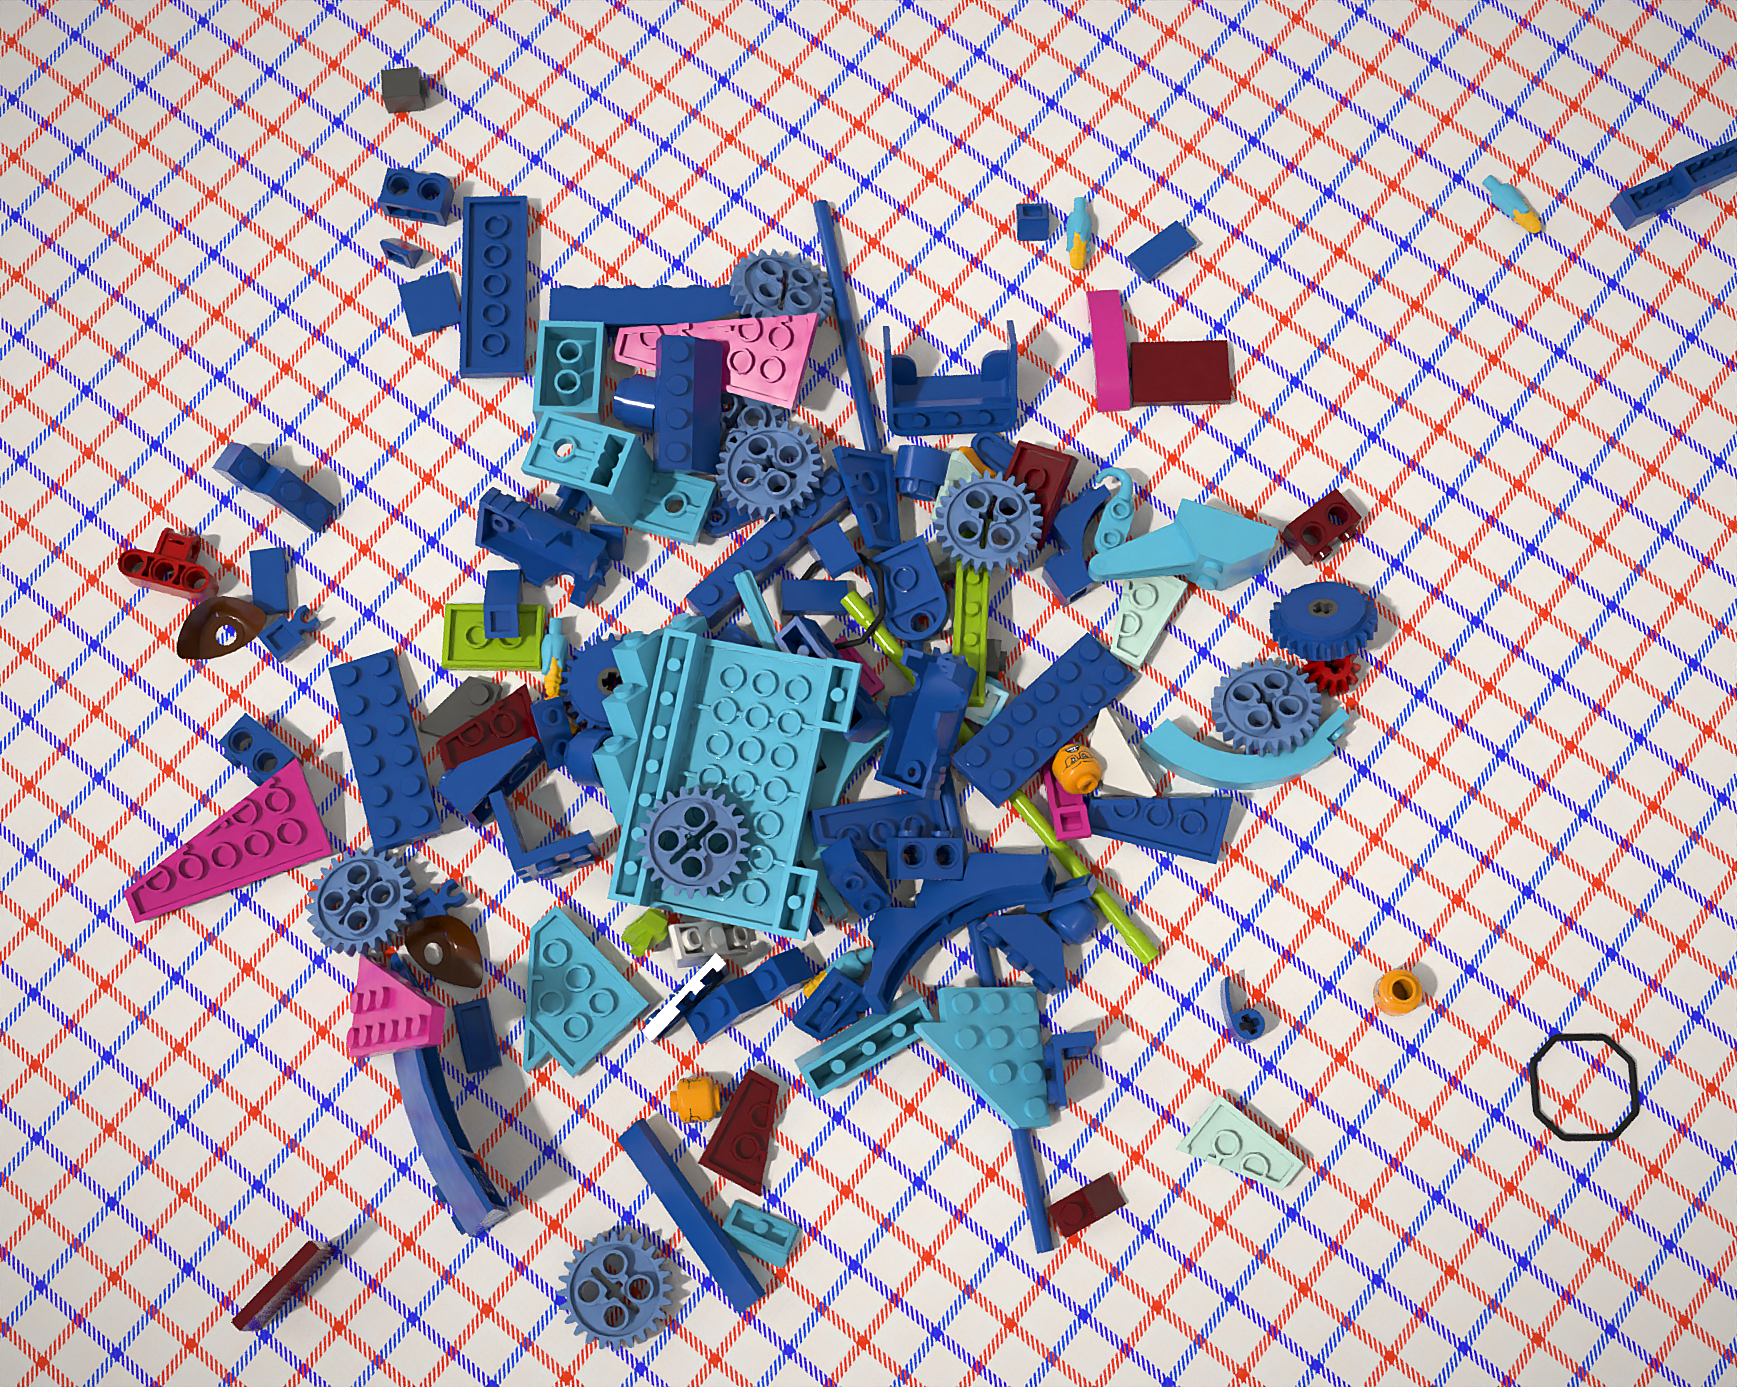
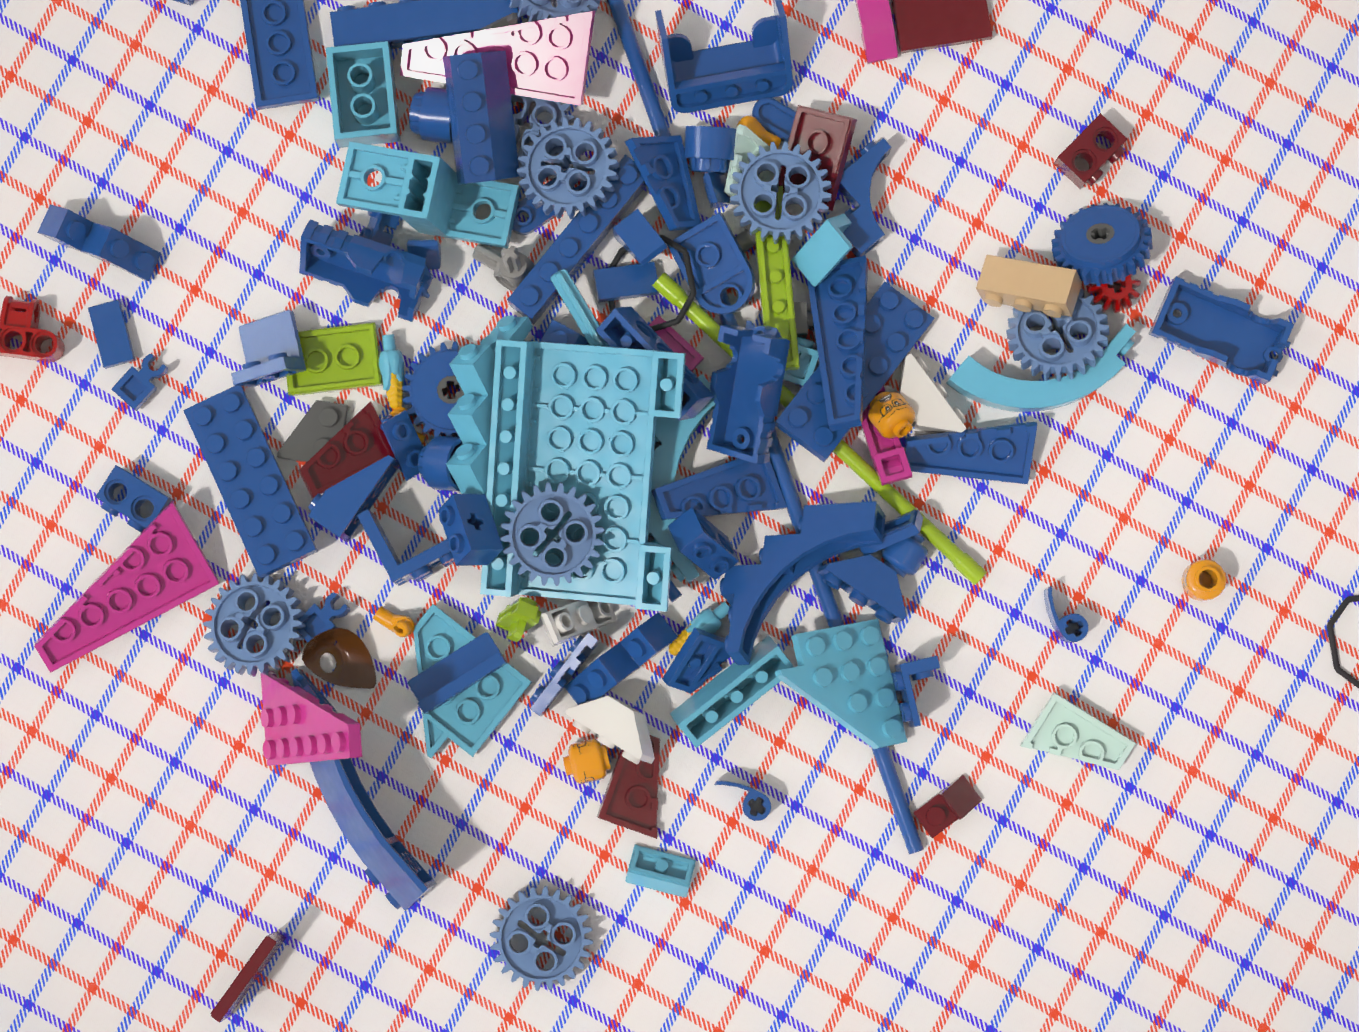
camera: 10 degrees left, 10 degrees up
reddish brown piece [176,596,267,660] -> none
blue piece [397,271,461,337] -> none
blue tile [452,997,503,1074] -> none
blue slope [483,569,523,639] -> none
blue tile [617,1118,766,1314] -> none
blue brick [886,831,963,880] -> none
medium azure slope [1088,467,1279,591] -> none
light aqua wing [1110,576,1188,670] -> none
none -> bracket [231,310,306,387]
none -> light orange arm [373,606,415,637]
none -> blue panel [408,632,507,714]
none -> blue brick [438,494,503,566]
none -> light grey axle [472,244,535,291]
none -> white slope [565,696,655,764]
none -> blue slope [703,173,730,209]
none -> blue panel [714,781,771,821]
none -> medium azure panel [791,214,853,287]
none -> blue wing [807,255,868,432]
none -> tan brick [976,255,1082,318]
none -> blue piece [1148,276,1294,385]

